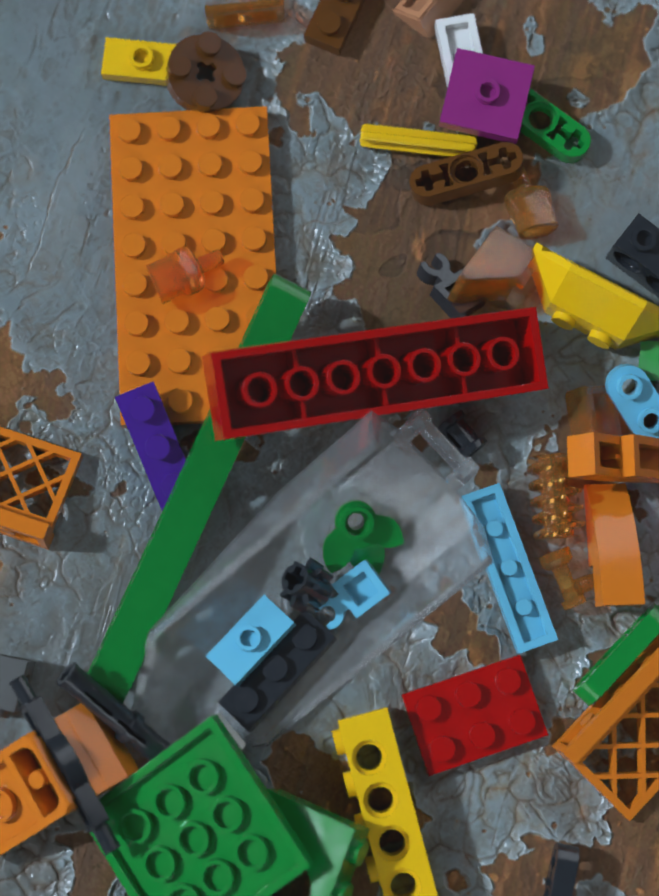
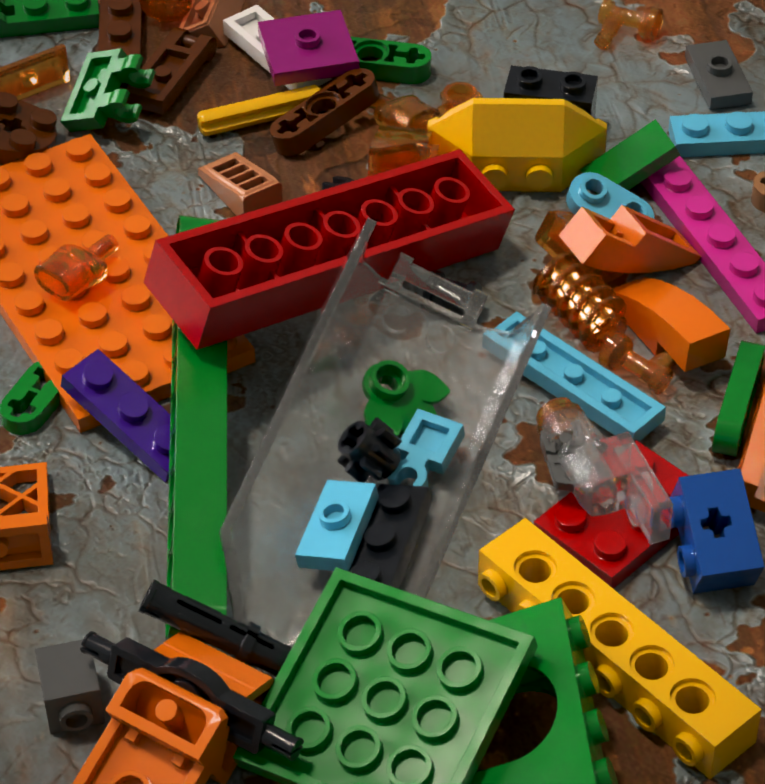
camera: 25 degrees left, 35 degrees down
none -> green beam [0,362,60,435]
none -> green plate [60,48,156,132]
none -> reddish brown plate [125,27,217,115]
none -> nougat slope [198,152,283,216]
none -> clear orange plate [437,82,483,117]
none -> clear plate [536,397,673,545]
none -> blue brick [666,468,765,594]

